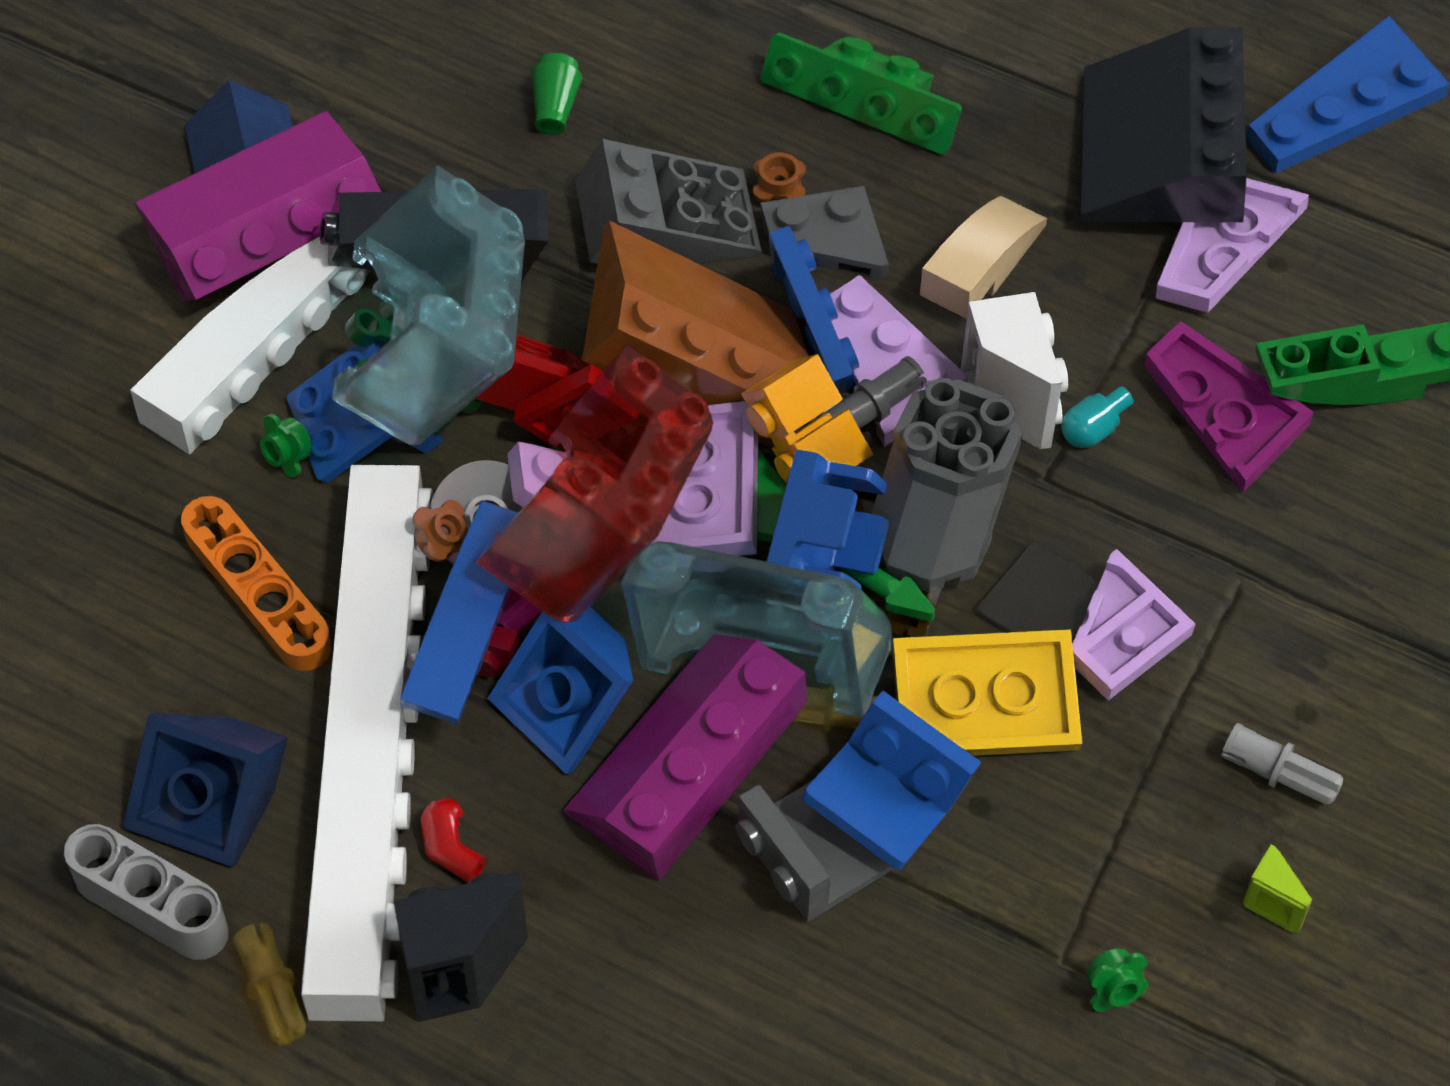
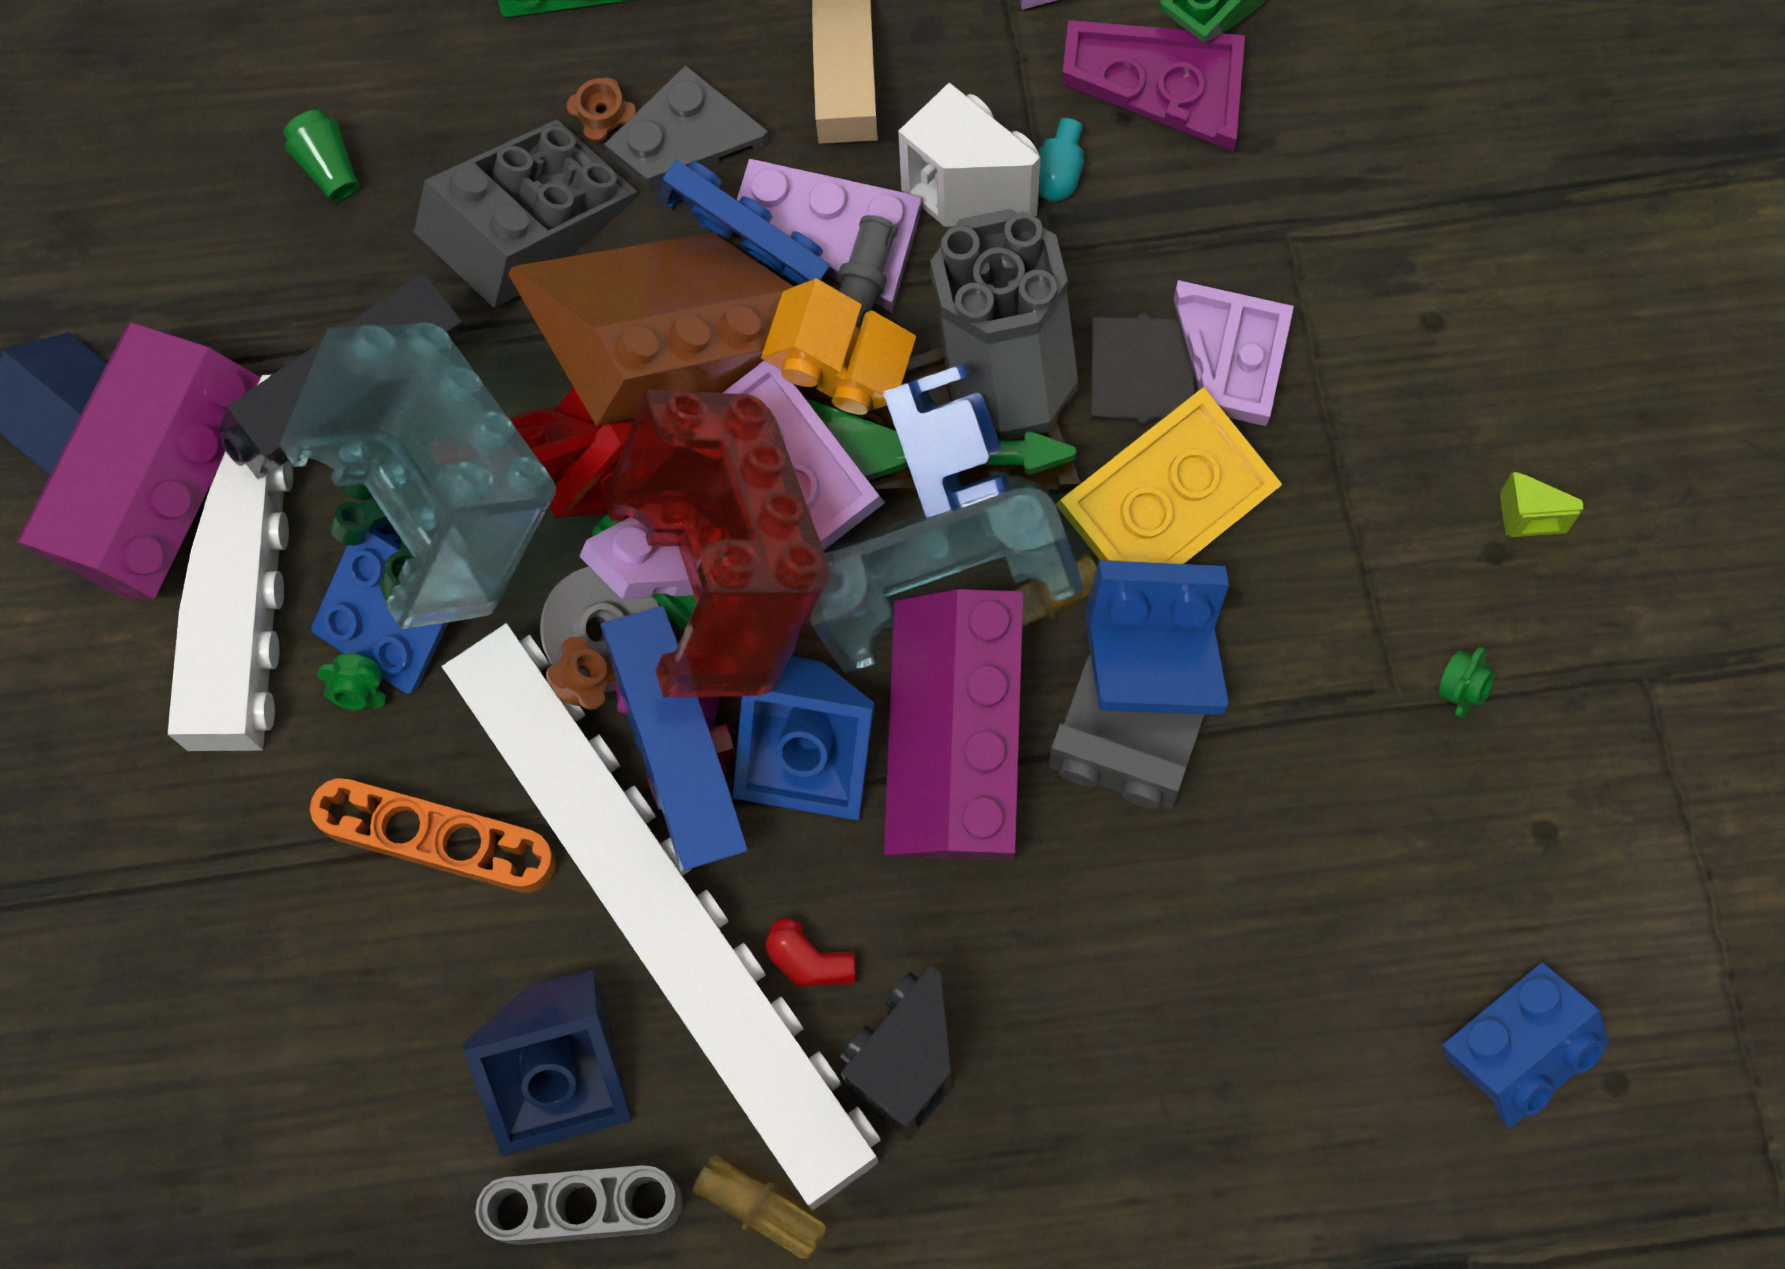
camera: 30 degrees left, 15 degrees up
light grey axle [1221,723,1343,804] -> none

